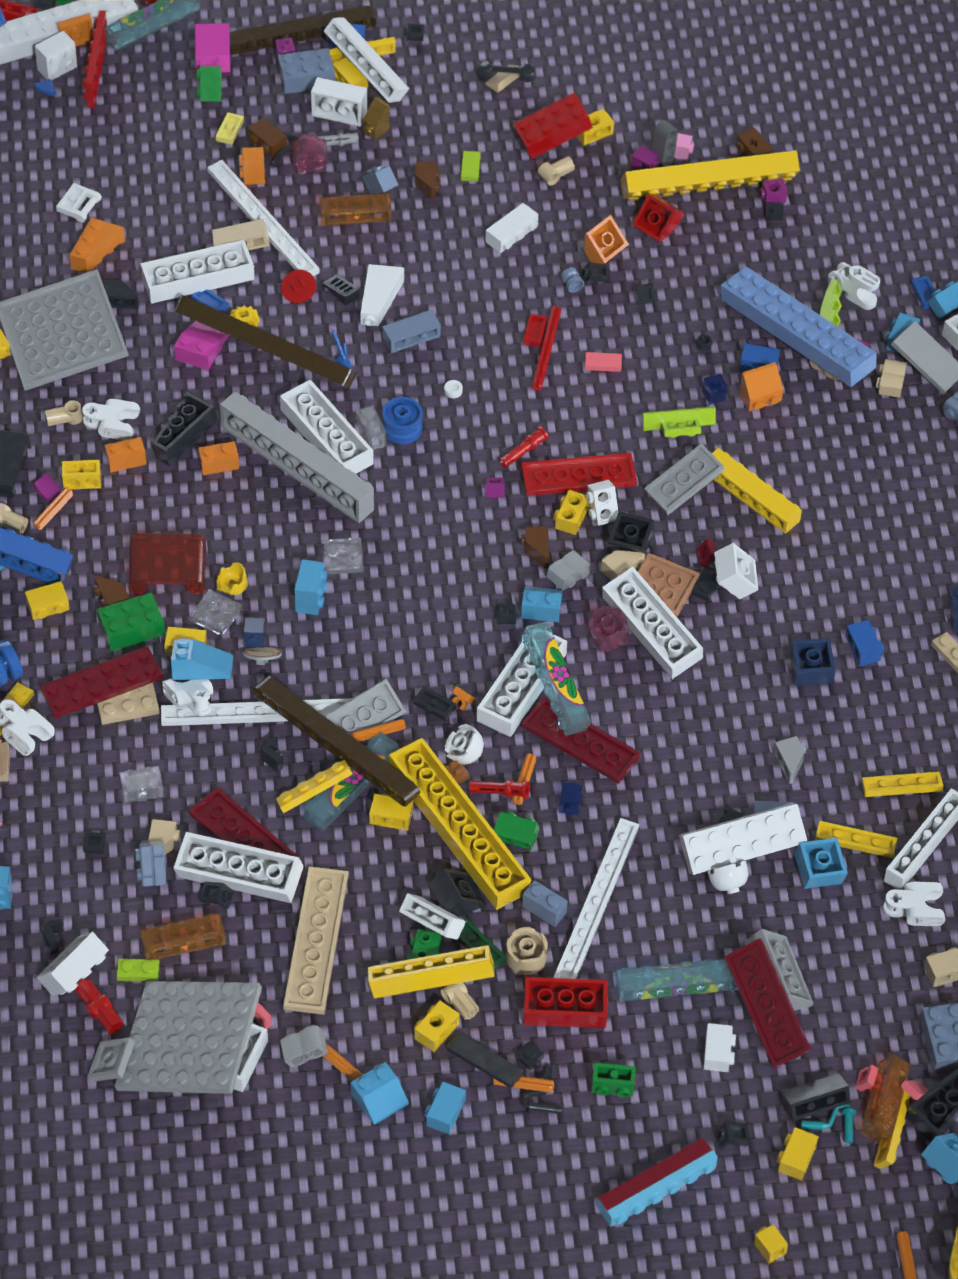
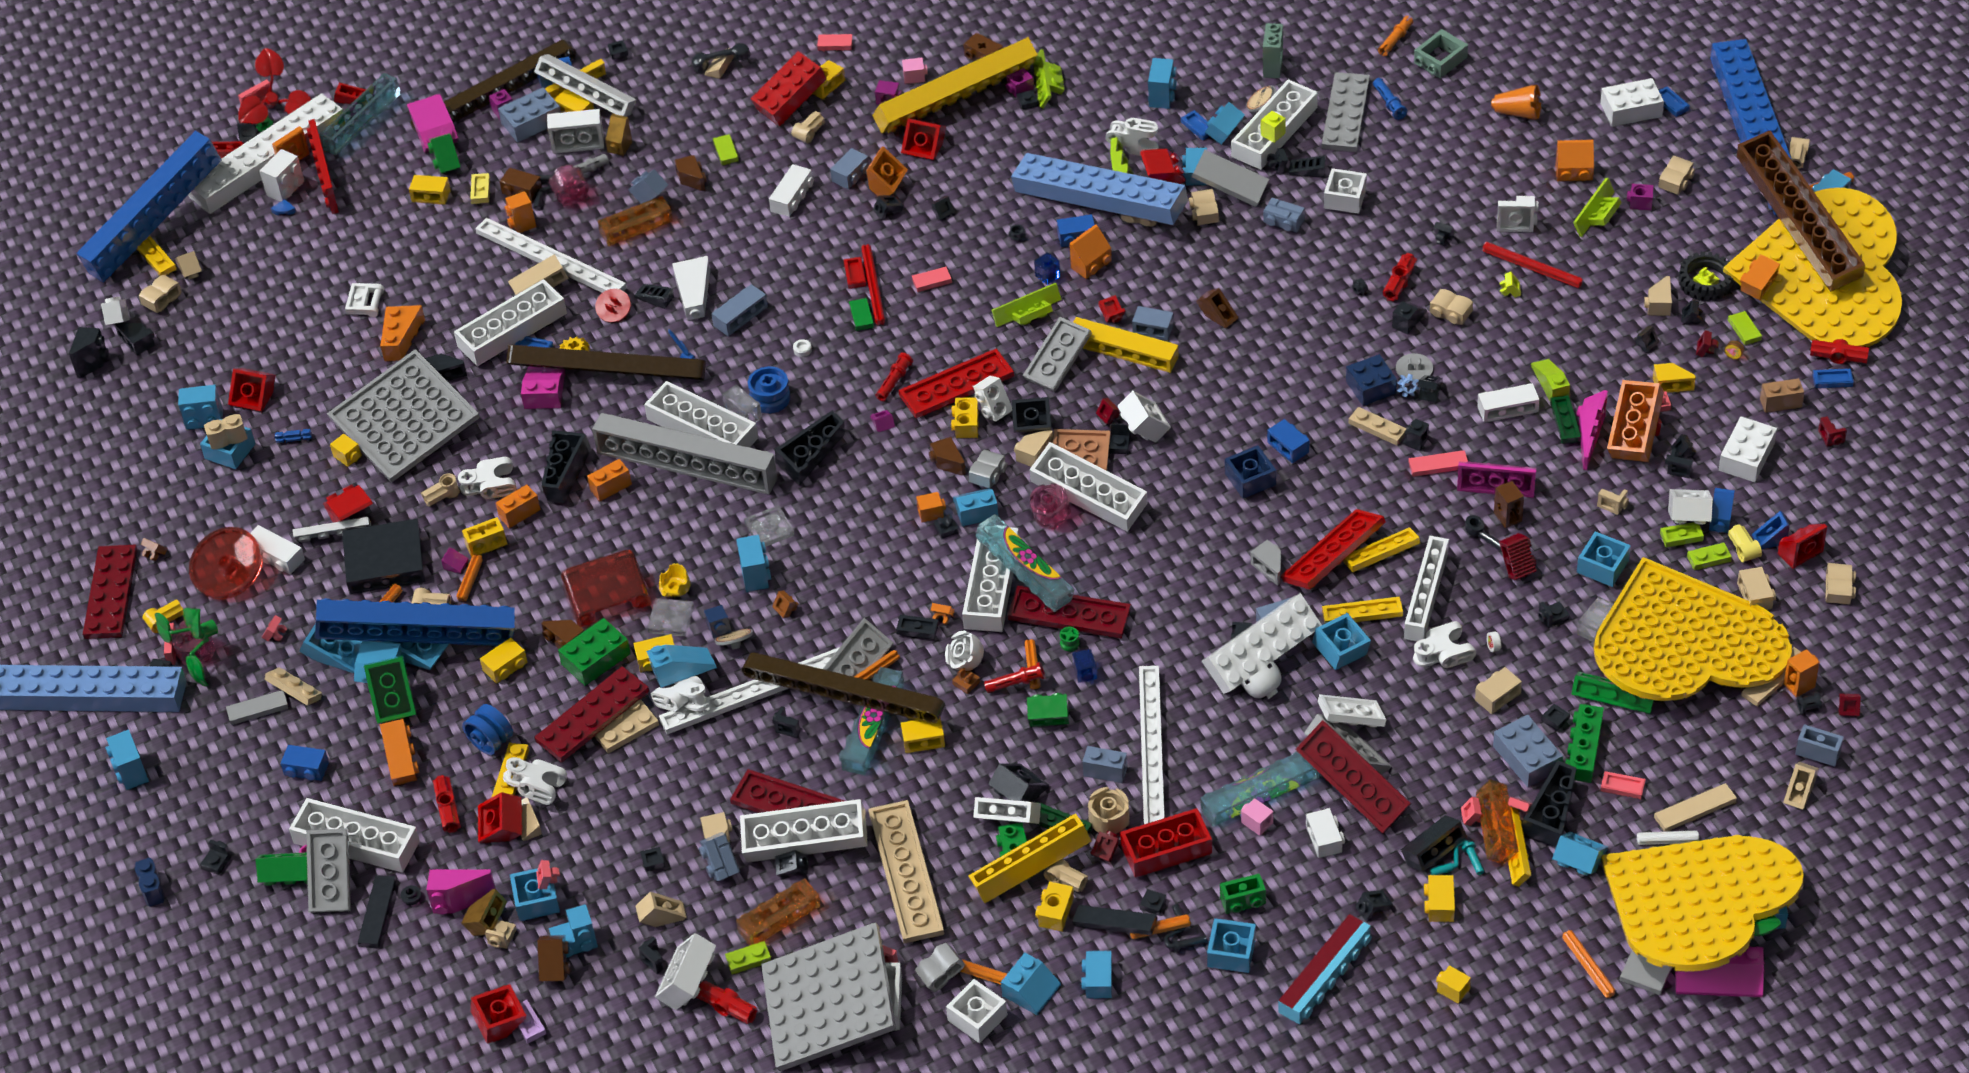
camera: 15 degrees left, 5 degrees down
light grey plate [87,1037,135,1082] -> none
clear brick [120,766,164,803] -> none
yellow plate [276,760,353,813] -> none
yellow brick [389,738,531,910] -> none
sand blue wheel [561,267,584,293] -> none
dark grey beam [652,120,678,167] -> none
none -> yellow brick [409,175,451,204]
none -> tan slope [636,892,687,927]
none -> dark orange tile [772,591,799,618]
none -> black wedge [775,410,845,486]
none -> coral tile [817,34,853,51]
none -> sand blue brick [830,148,869,189]
none -> green tile [849,298,874,331]
none -> orange brick [916,492,946,523]
none -> white brick [946,979,1007,1043]
none -> lime bracket [1033,49,1065,108]
none -> green wheel [1059,627,1080,652]
none -> dark red bracket [1090,831,1121,862]
none -> red bracket [1098,295,1126,323]
none -> sand blue brick [1132,306,1174,340]
none -> red slope [1140,149,1185,184]
none -> dark azure brick [1148,58,1177,109]
none -> reddish brown slope [1196,288,1239,328]
none -> dark azure brick [1207,918,1256,973]
none -> bright pink brick [1241,798,1273,836]
none -> red plate [1281,509,1386,590]
none -> white plate [1318,694,1386,727]

